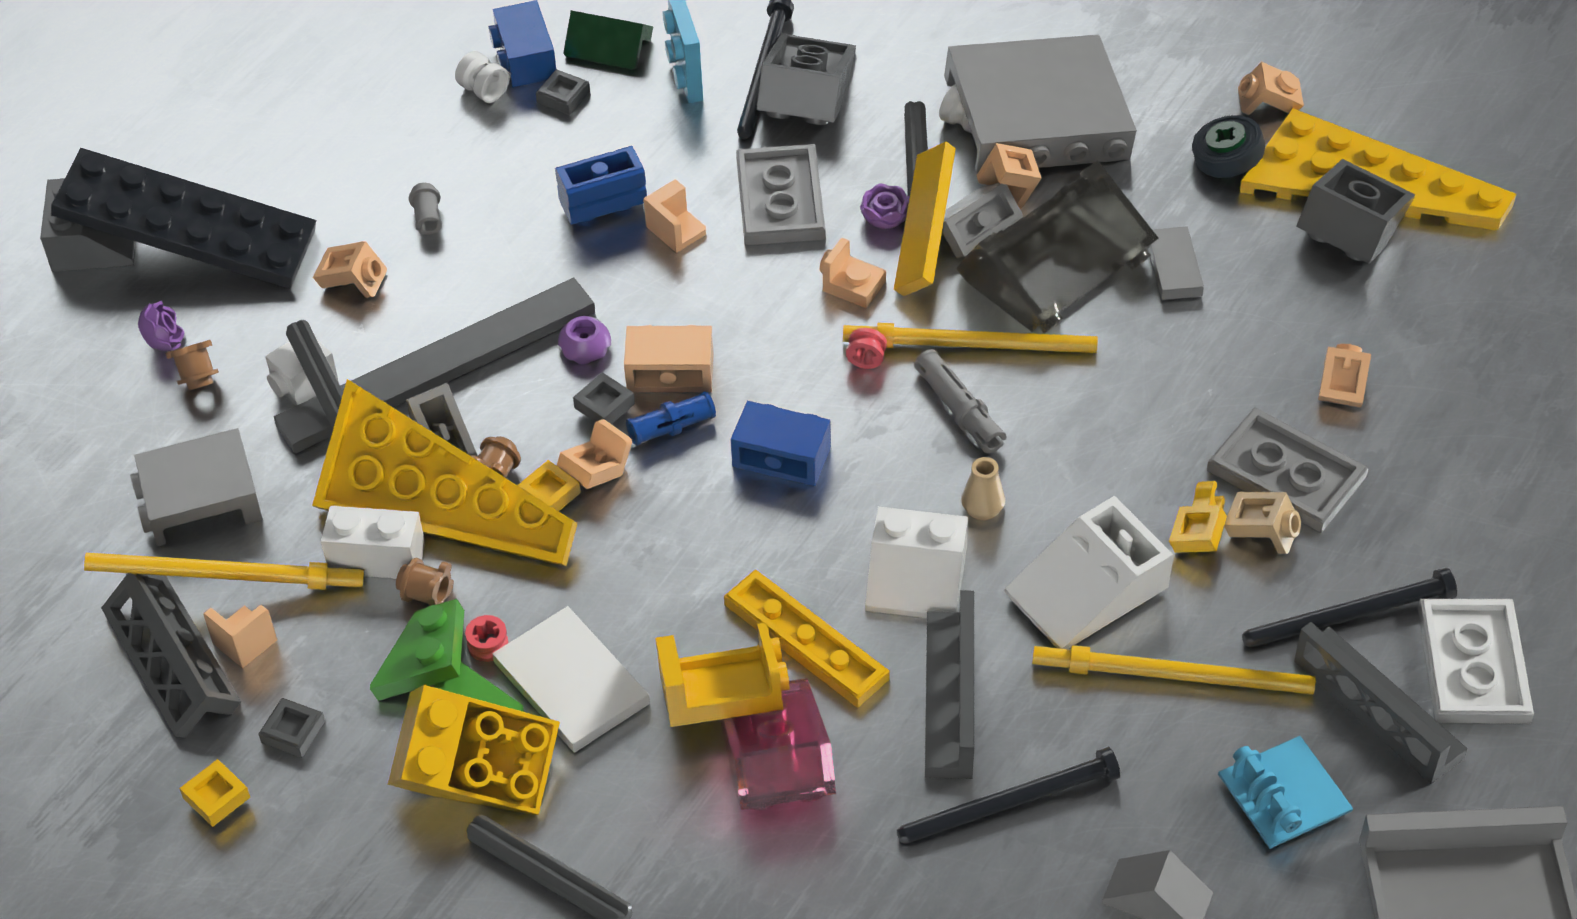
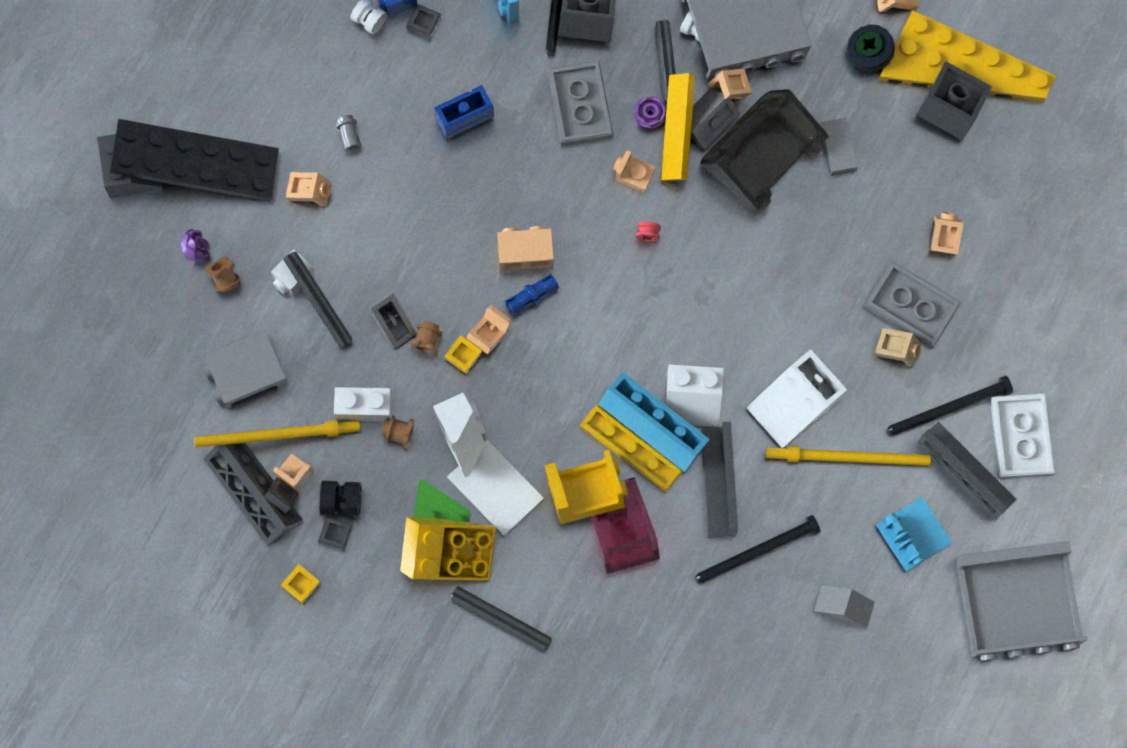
camera: 10 degrees left, 25 degrees up
dark grey tile [273,277,596,454] -> none
yellow wing [312,379,578,566] -> none
bright green wing [370,599,465,701] -> none
coral bush [465,615,509,662] -> none
medium lavender plate [558,316,611,365] -> none
dark grey plate [573,372,635,424] -> none
light nougat panel [643,179,706,253] -> none
blue brick [730,400,831,486] -> none
yellow bar [843,322,1098,353] -> none
light grey pin [914,349,1007,453] -> none
tan cone [961,457,1005,520] -> none
yellow plate [1169,481,1227,553] -> none
none -> dark grey tile [264,477,299,514]
none -> black wheel [319,480,362,518]
none -> white slope [433,393,486,477]
none -> medium azure brick [599,372,710,472]

